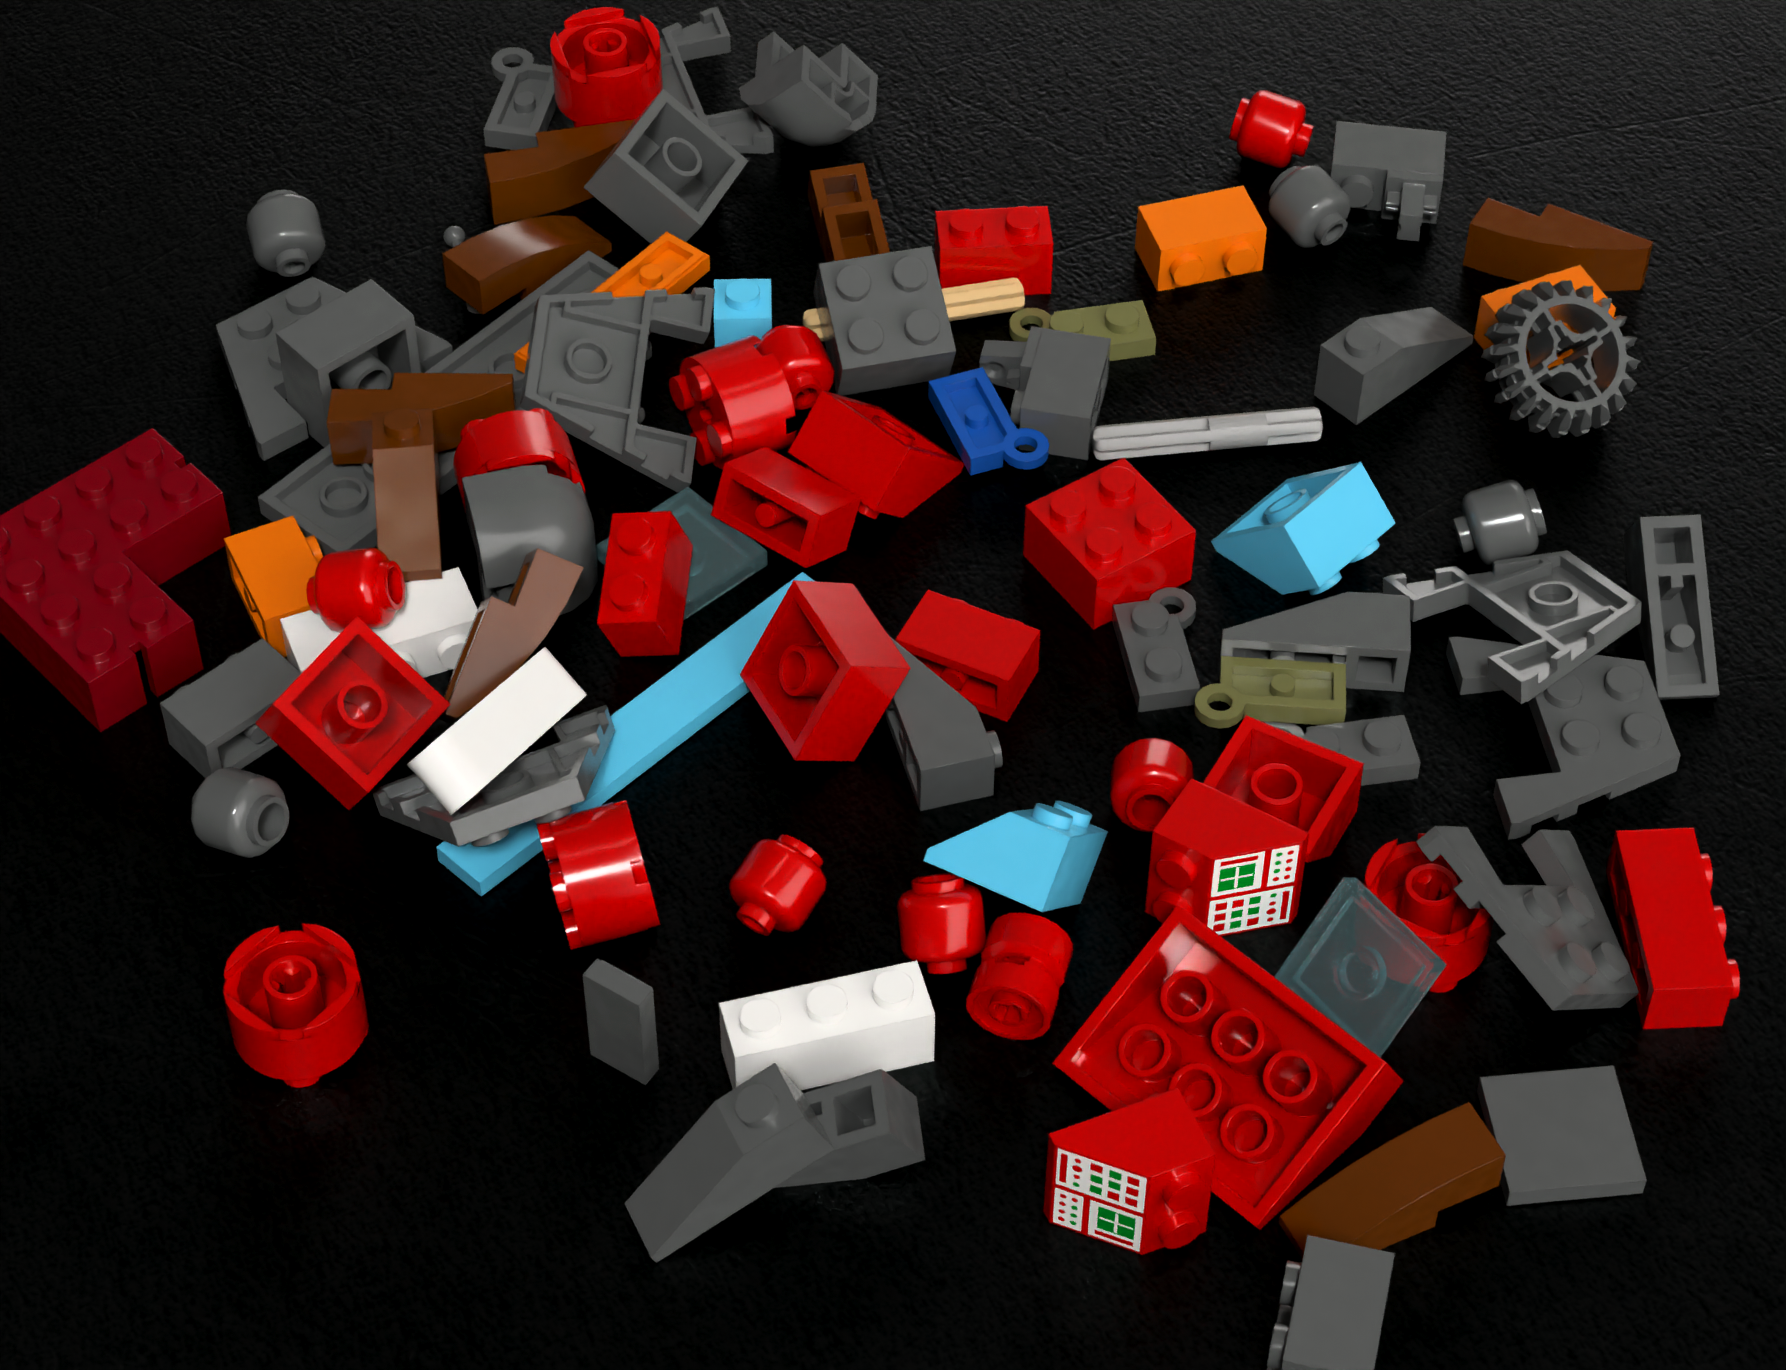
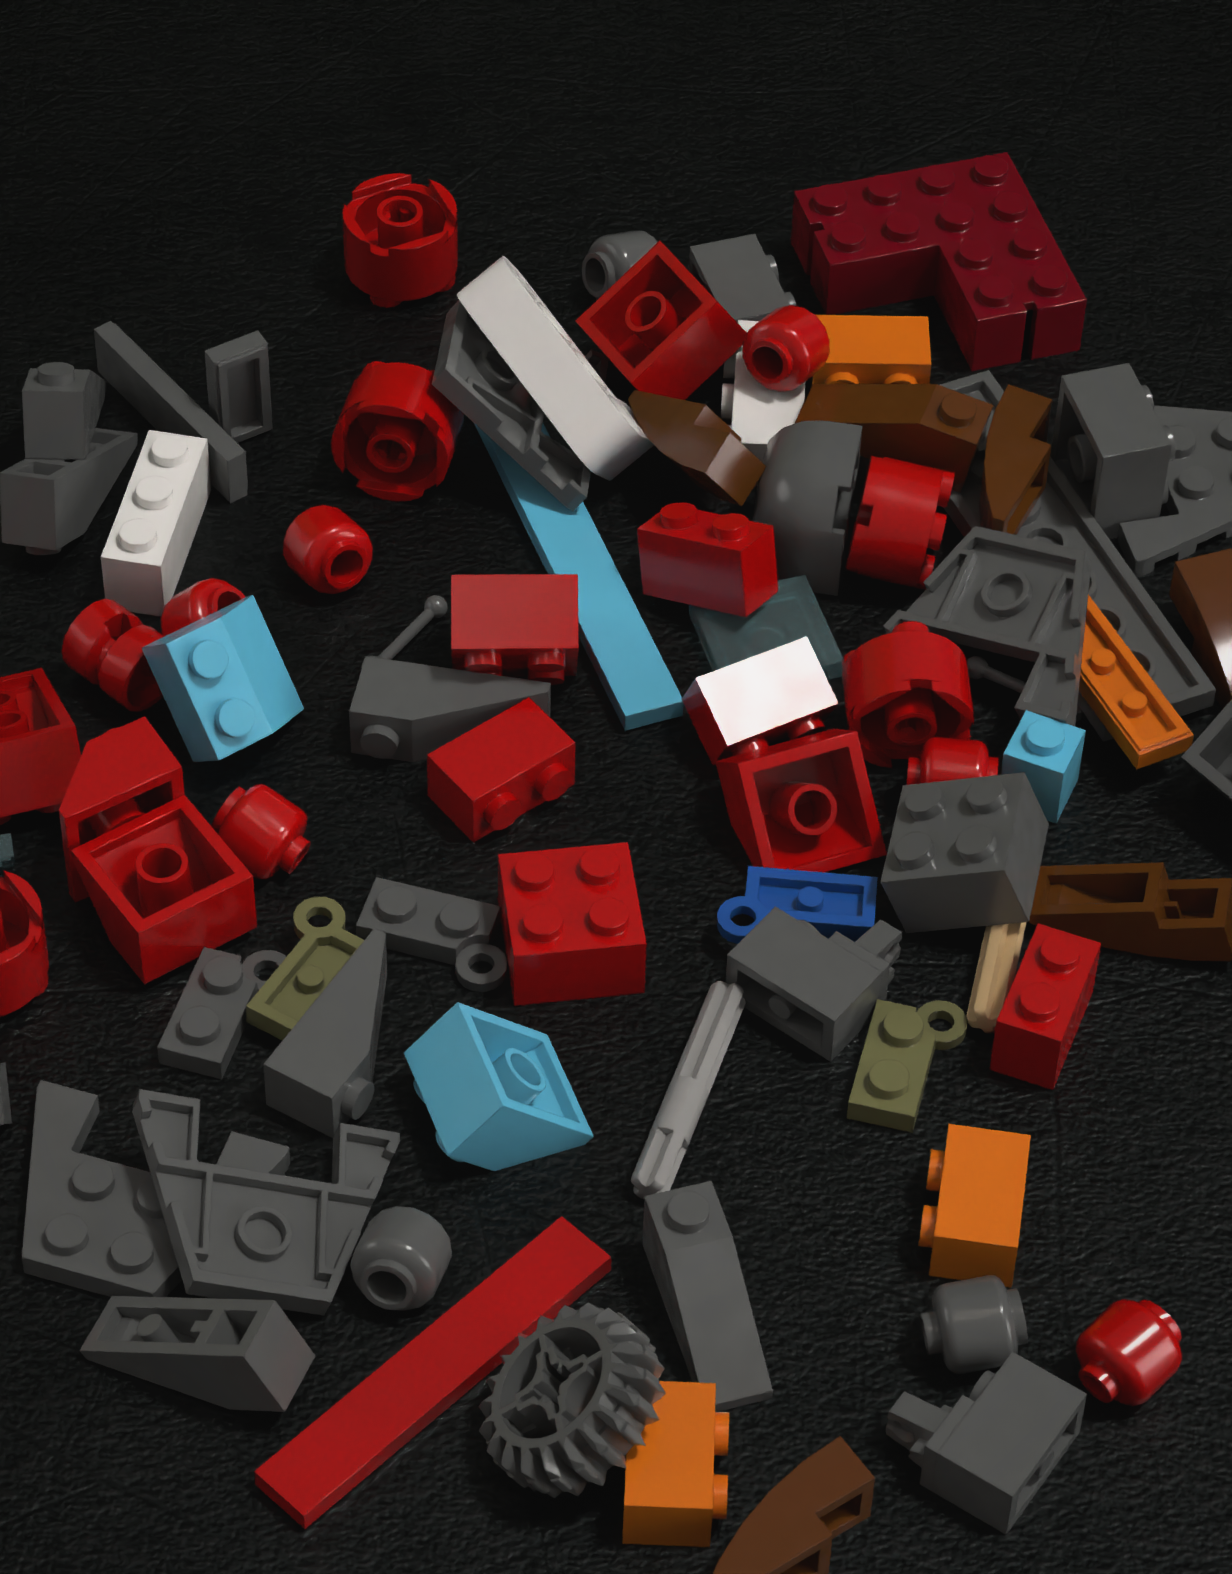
camera: 115 degrees right, 0 degrees up
none -> dark grey tile [94,321,248,504]
none -> red tile [254,1216,611,1529]
none -> dark grey hinge [362,595,448,666]

